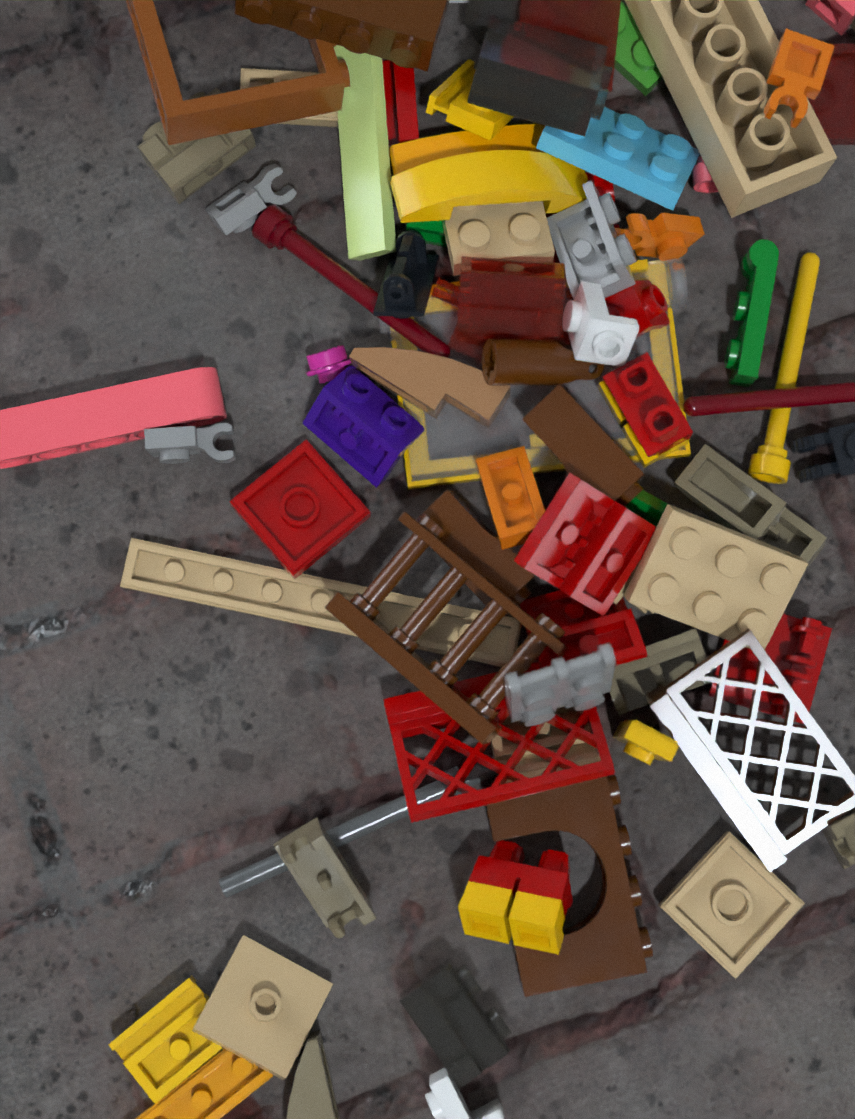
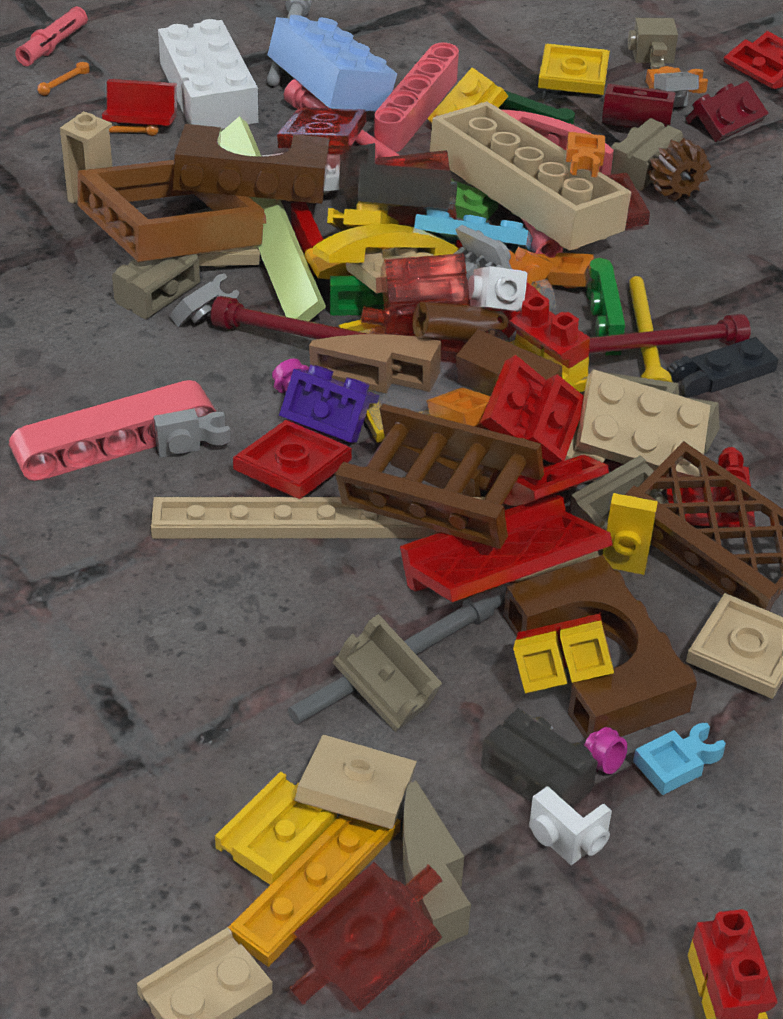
camera: 15 degrees left, 40 degrees down
black hinge [373,229,440,319] -> none
light grey plate [505,643,616,726] -> none
none -> orange plate [537,252,594,288]
none -> dark pink plate [583,727,628,774]
none -> medium azure plate [633,723,726,795]

